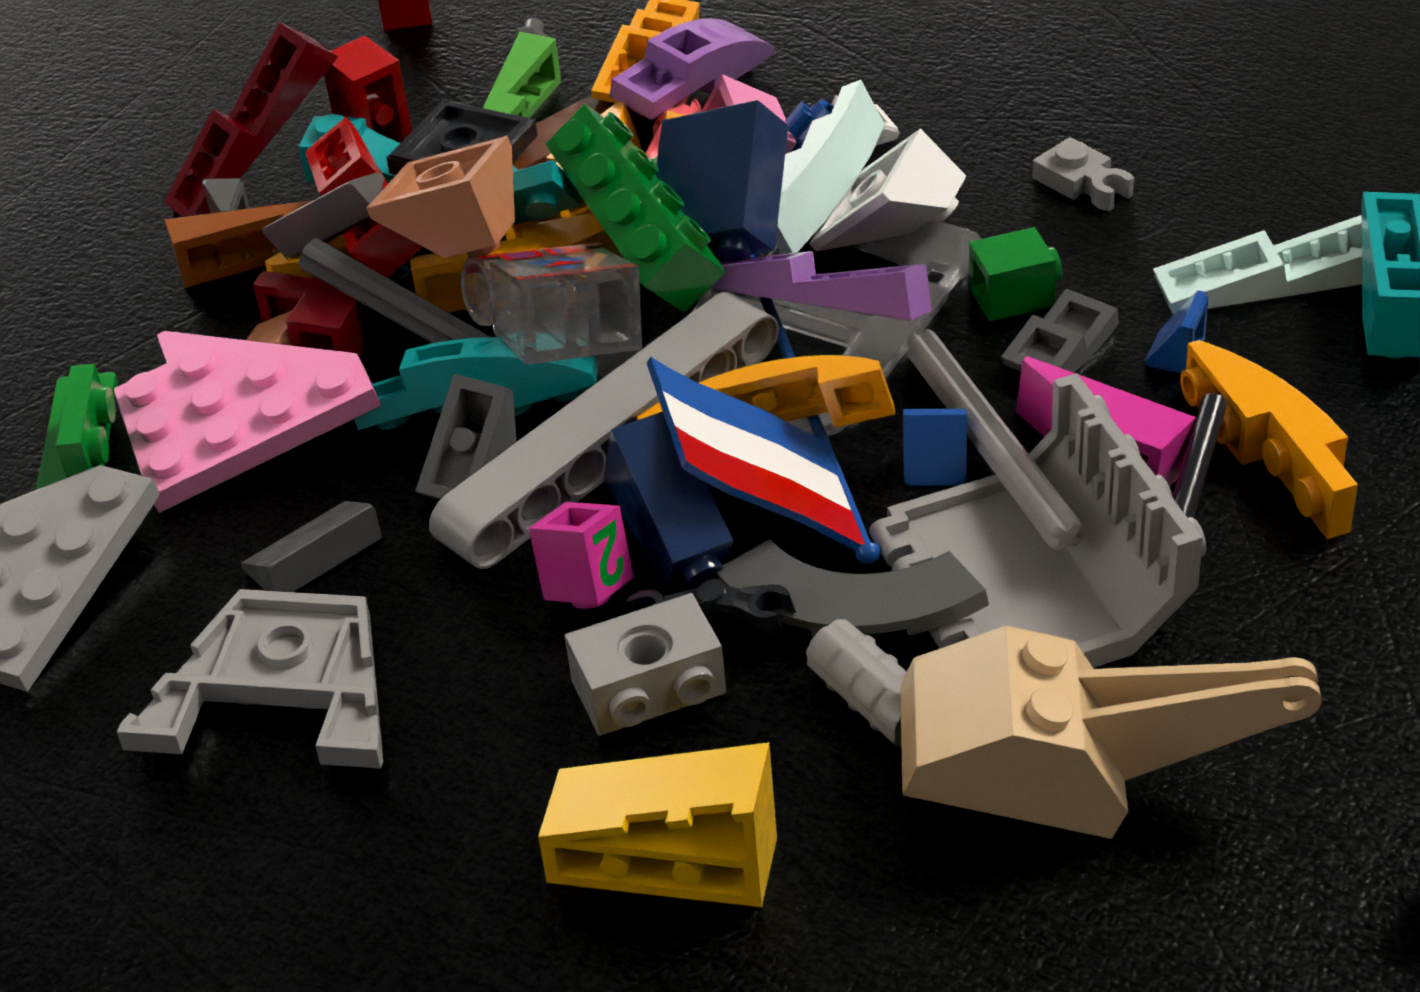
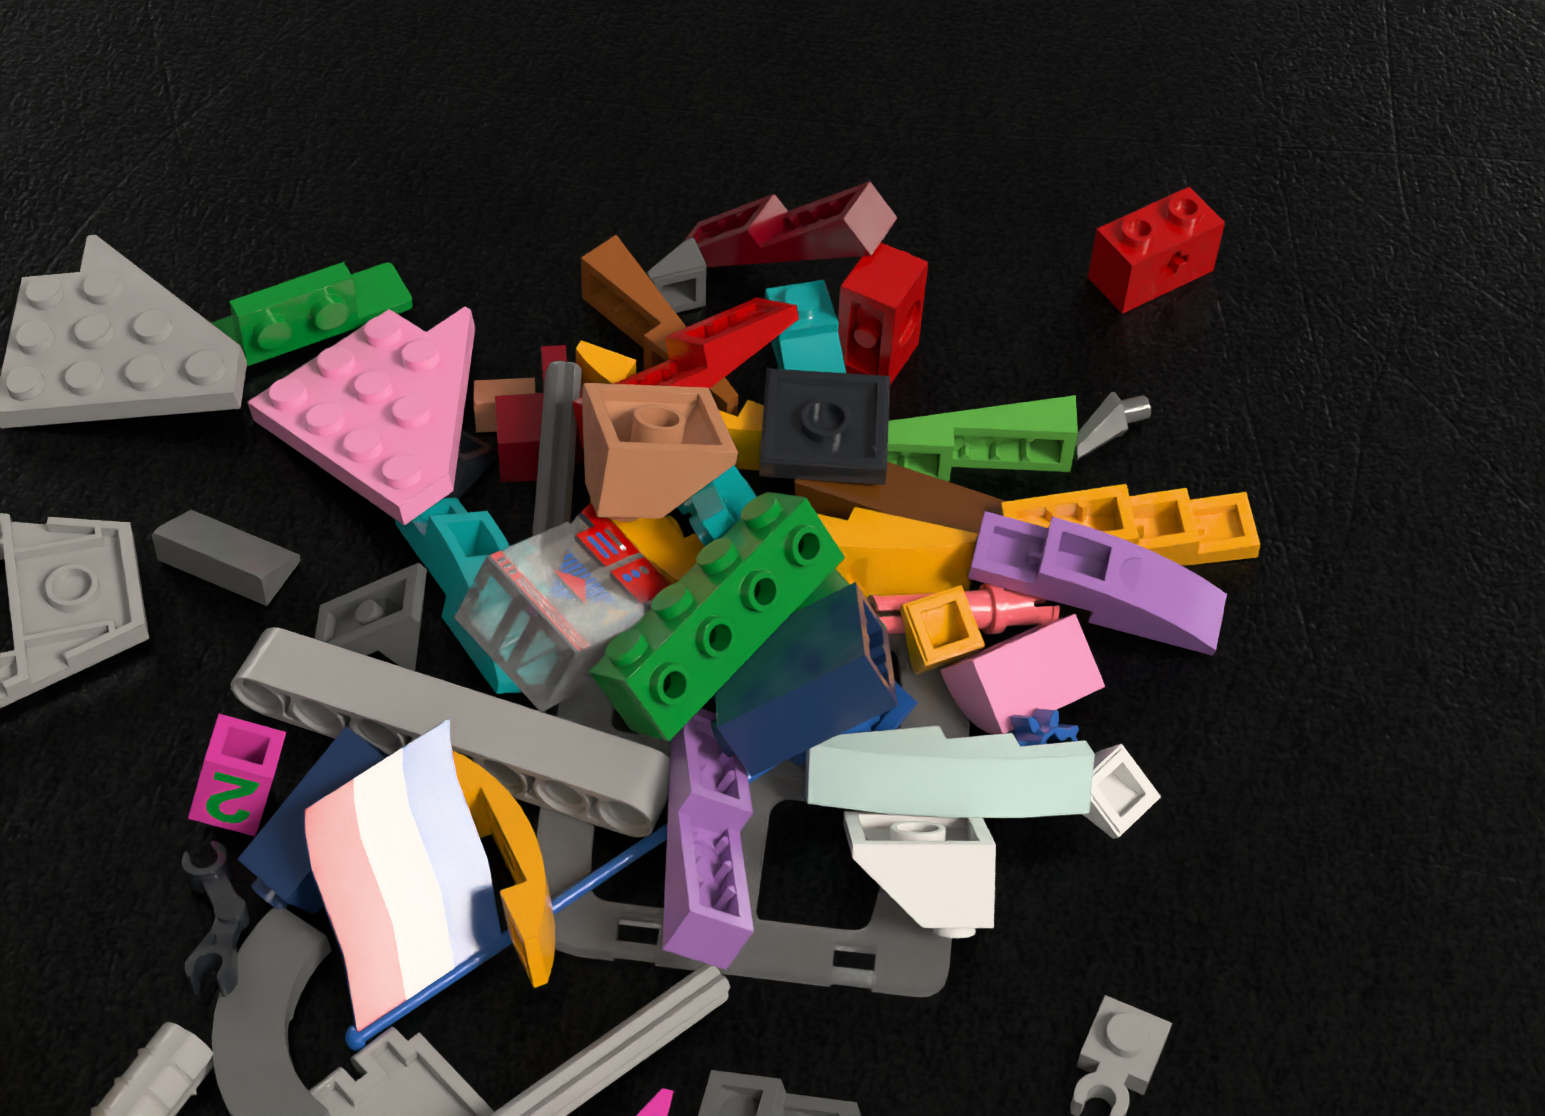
camera: 60 degrees right, 10 degrees up
dark grey slope [263,172,384,259] -> none
light grey brick [564,593,726,736] -> none
blue slope [903,409,967,486] -> none
green brick [969,227,1062,322] -> none

